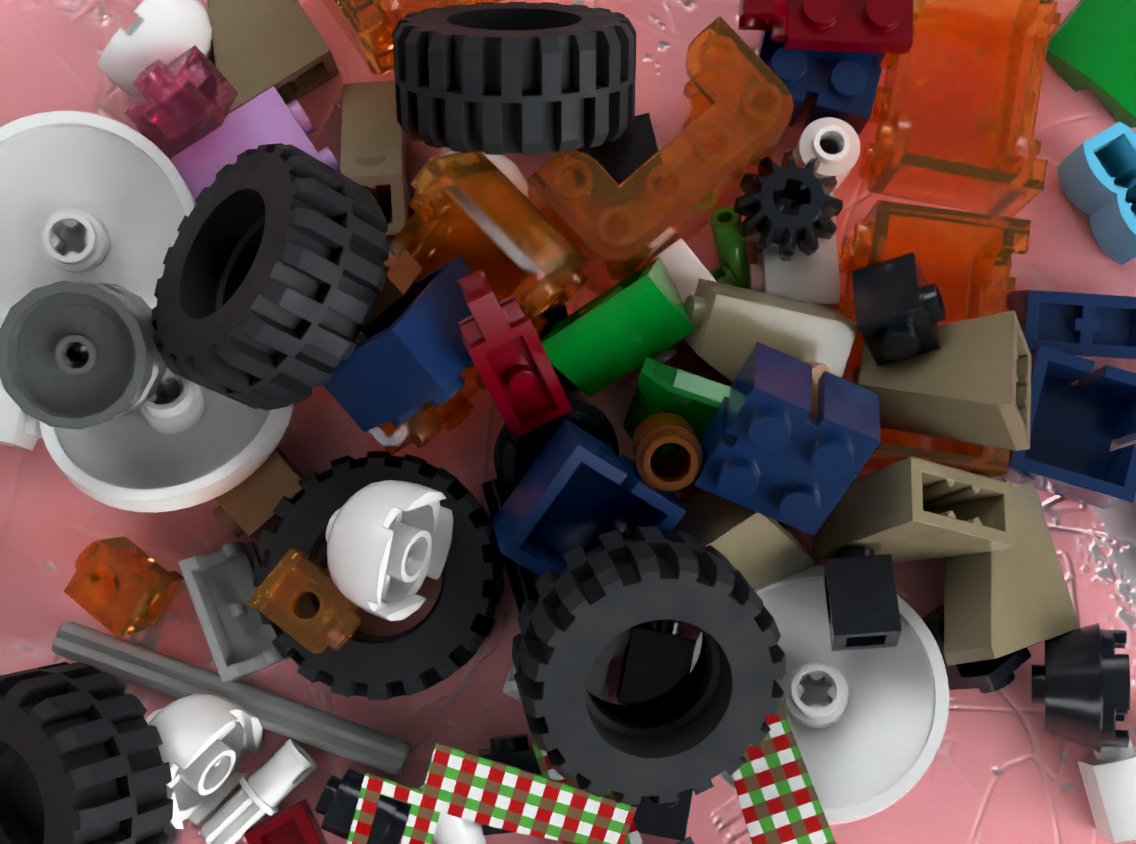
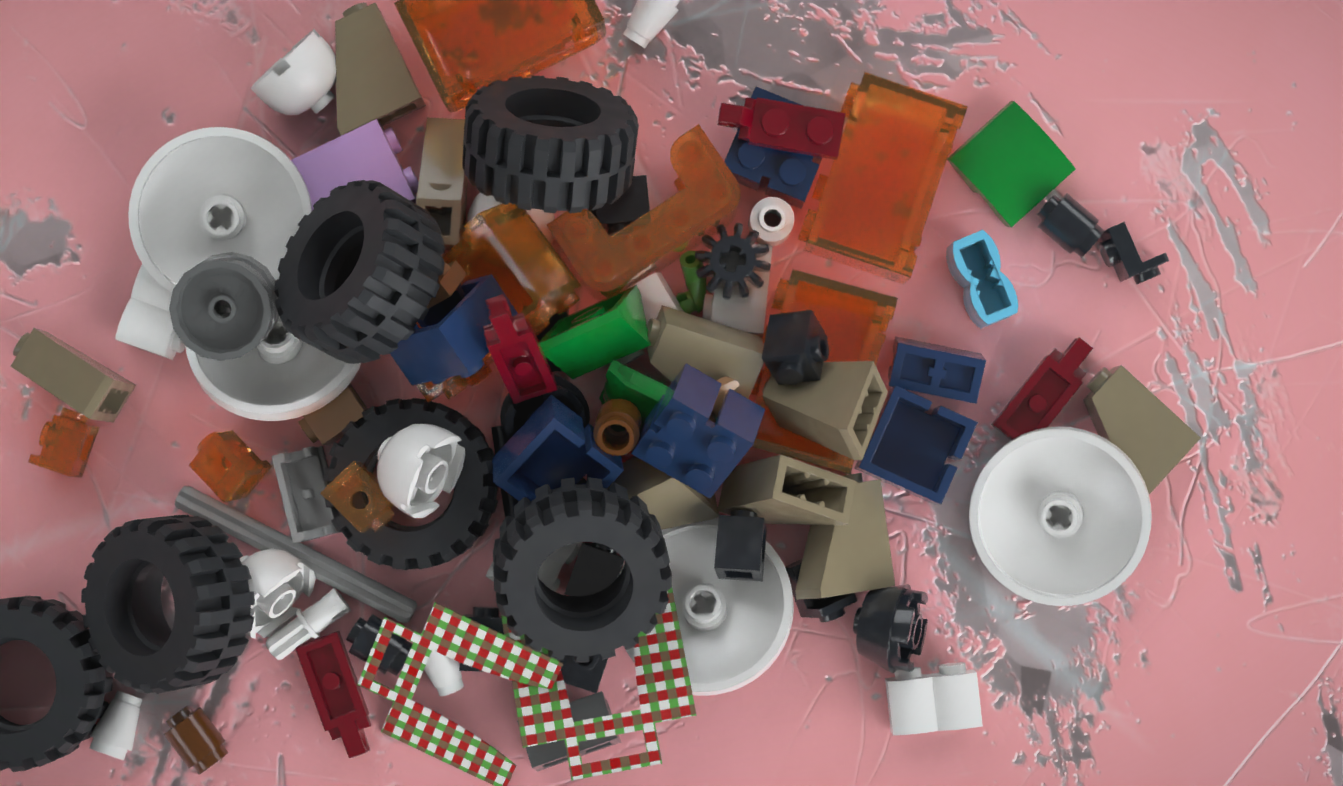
camera: 10 degrees right, 5 degrees up
clear pink brick [125,45,239,159] -> none

